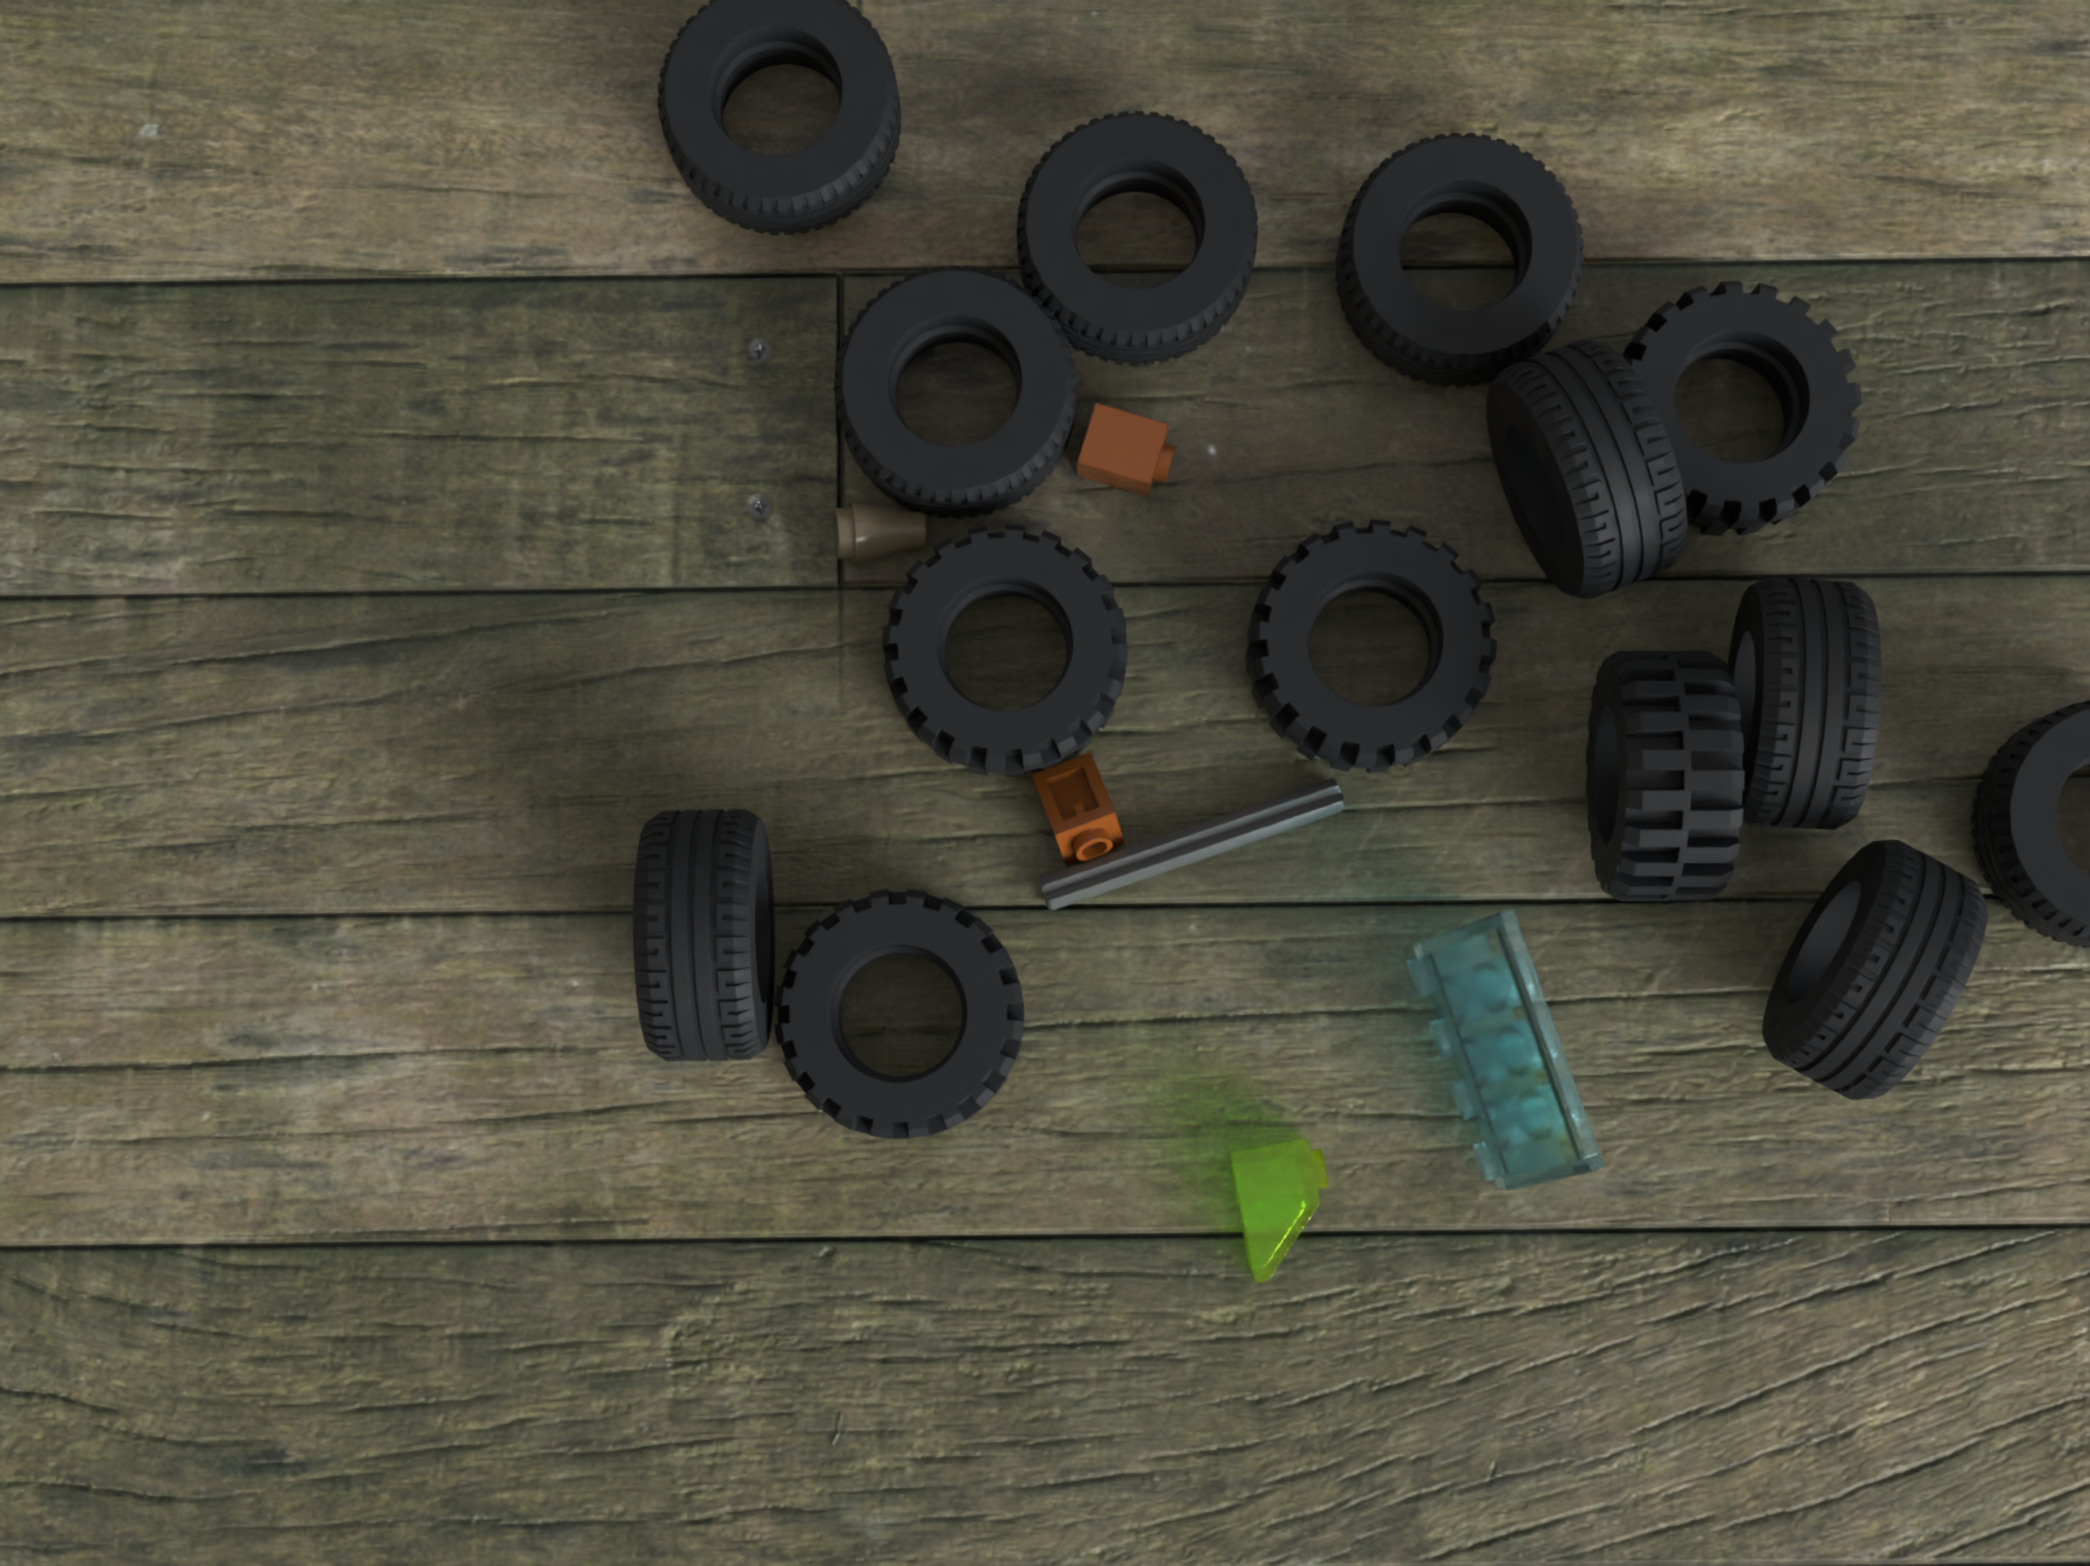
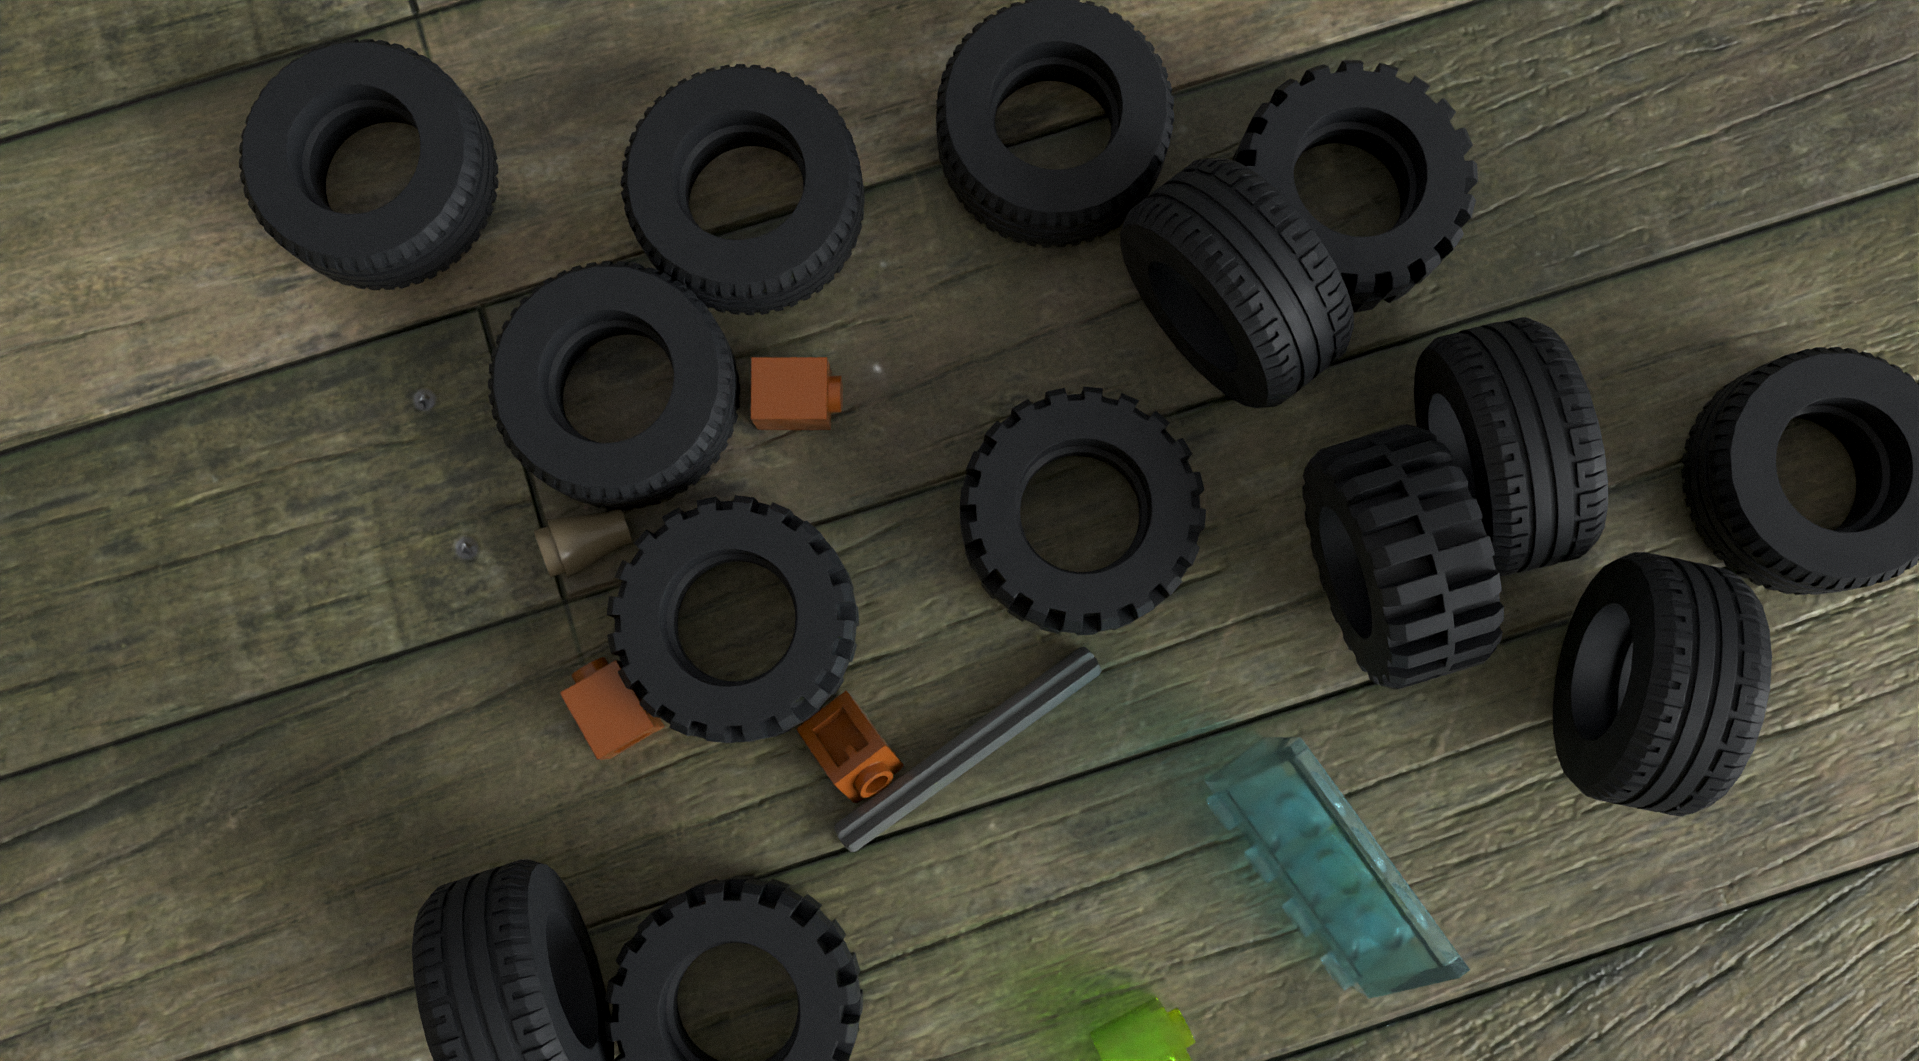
camera: 20 degrees left, 0 degrees up
none -> dark orange brick [560,657,664,760]

